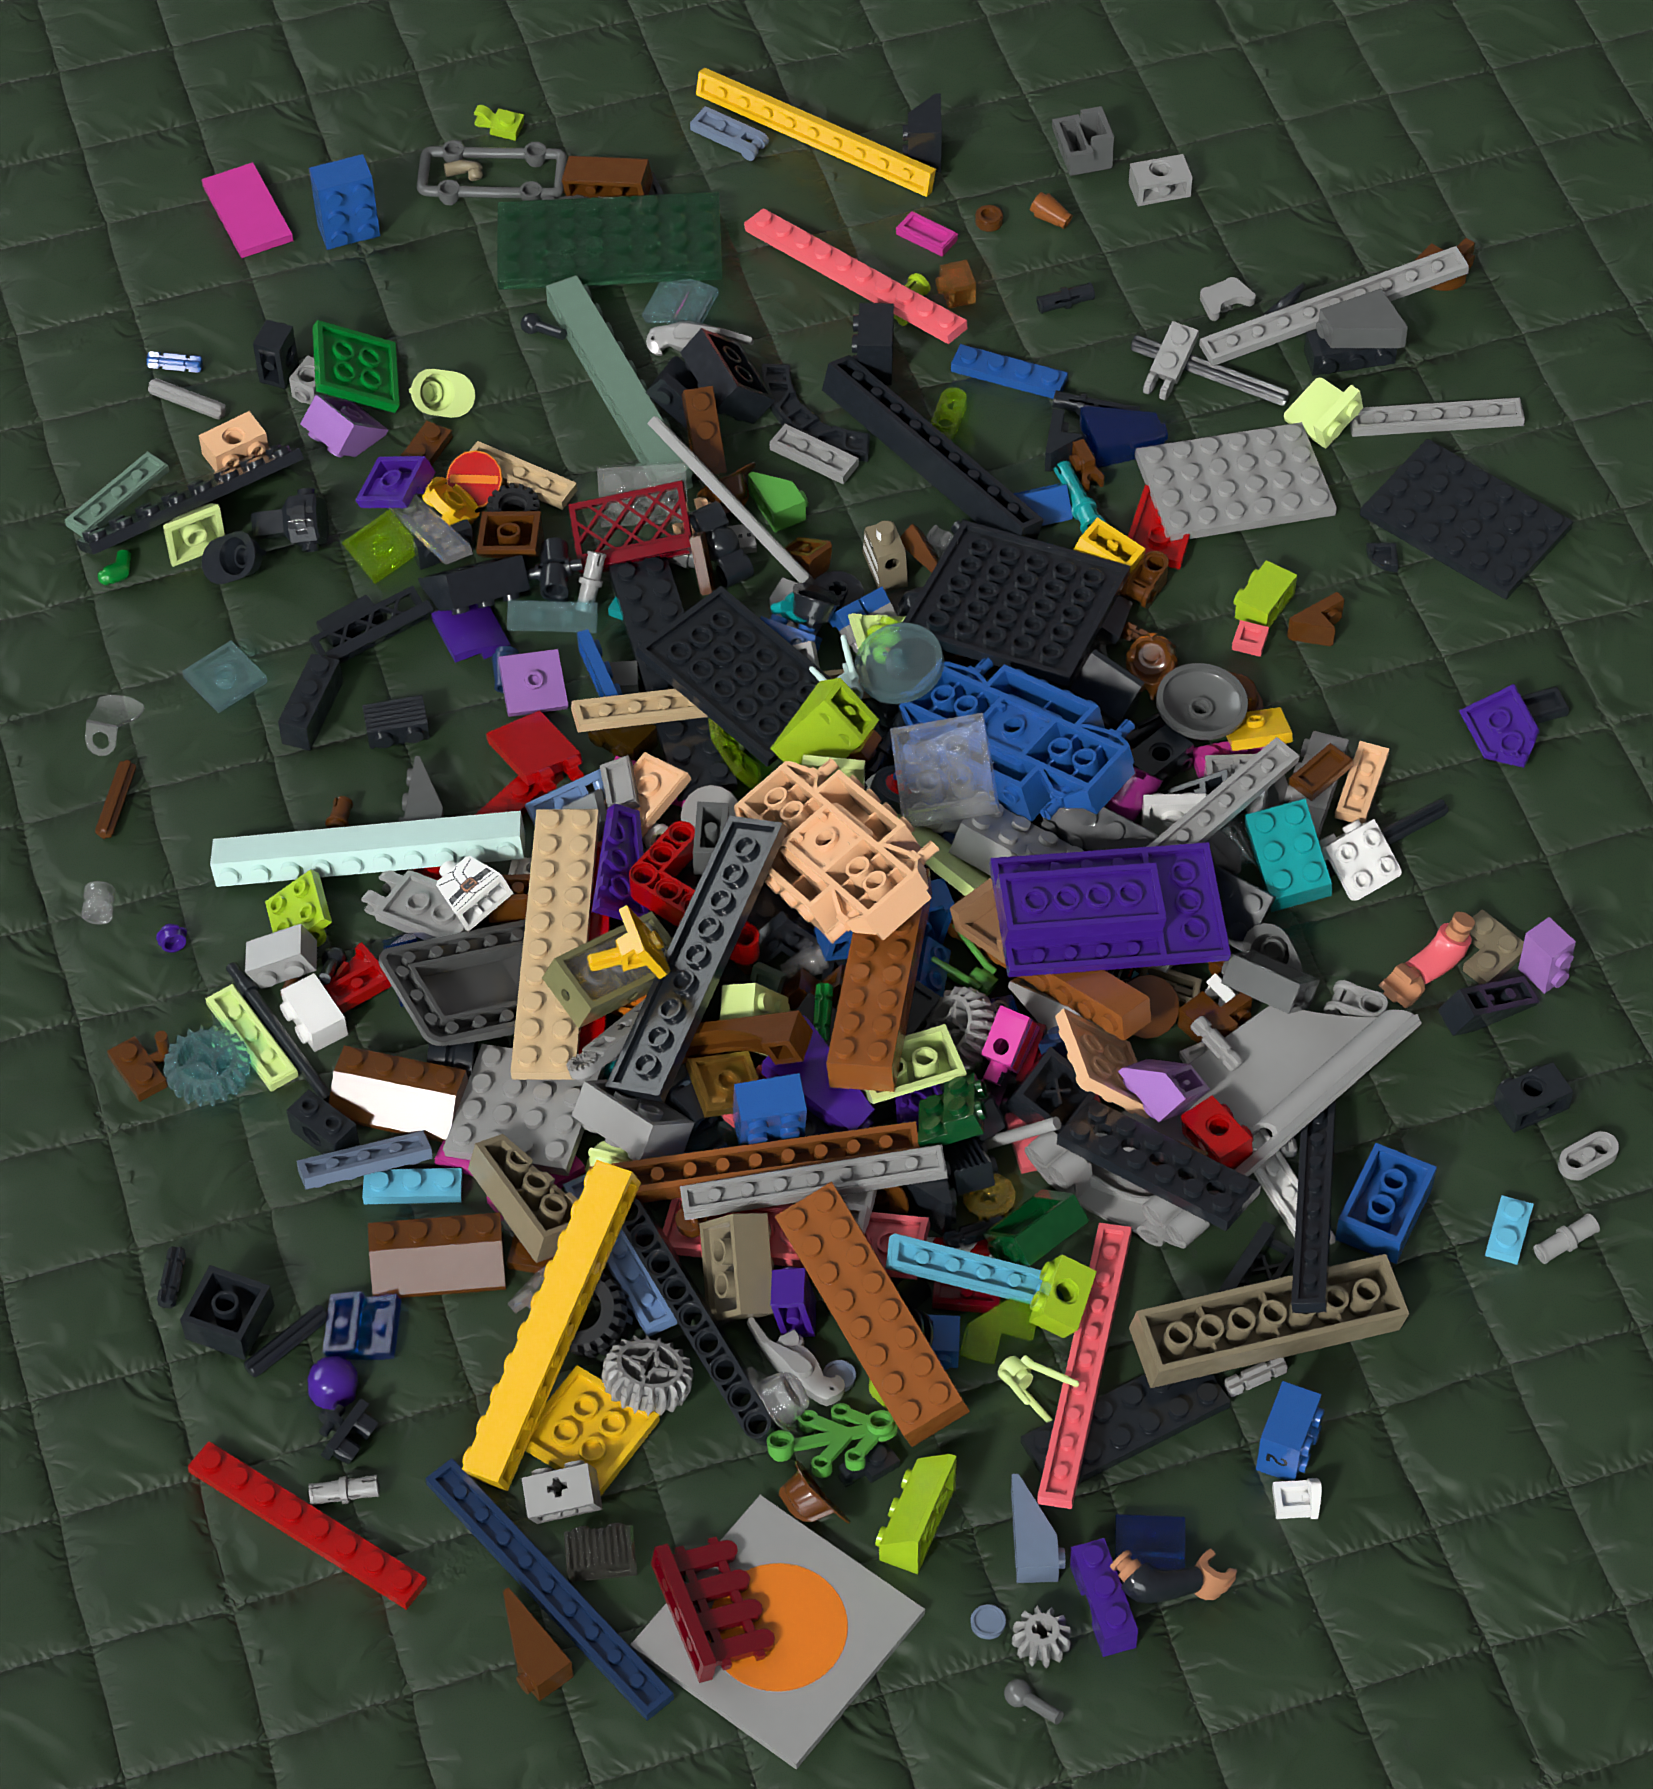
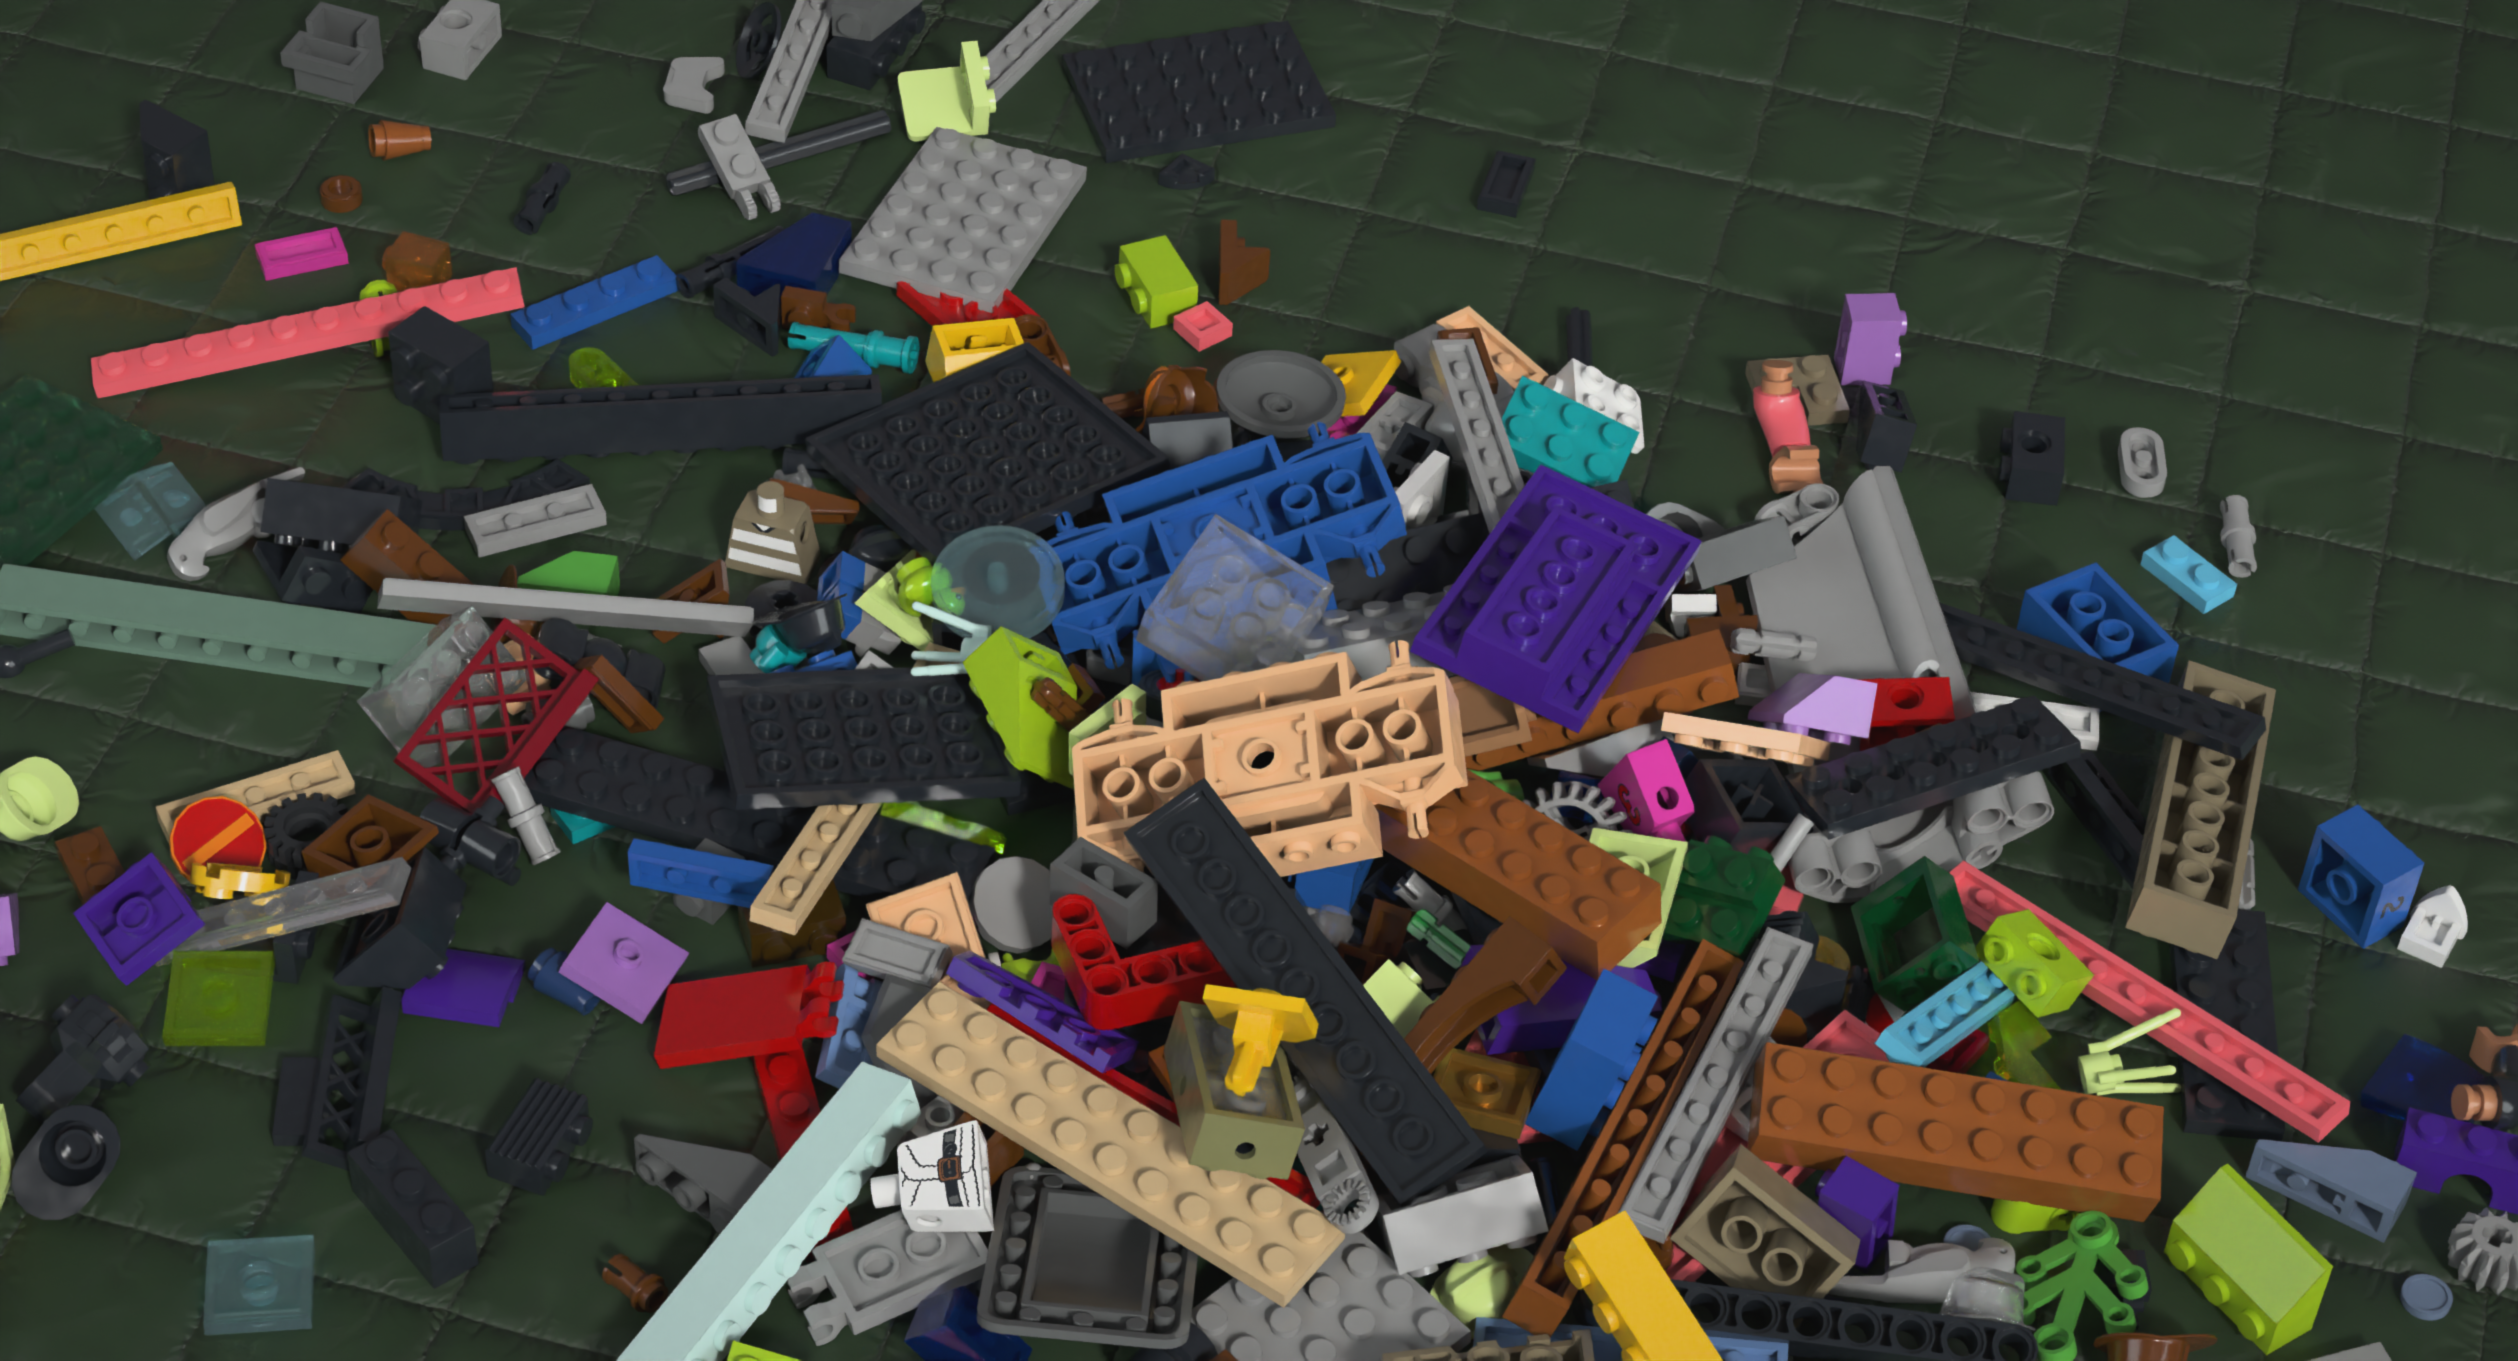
camera: 60 degrees left, 10 degrees down
clear light blue tile [507,600,598,633] -> none
dark purple tile [1459,684,1540,768] -> none
none -> reddish brown axle [1031,677,1090,732]

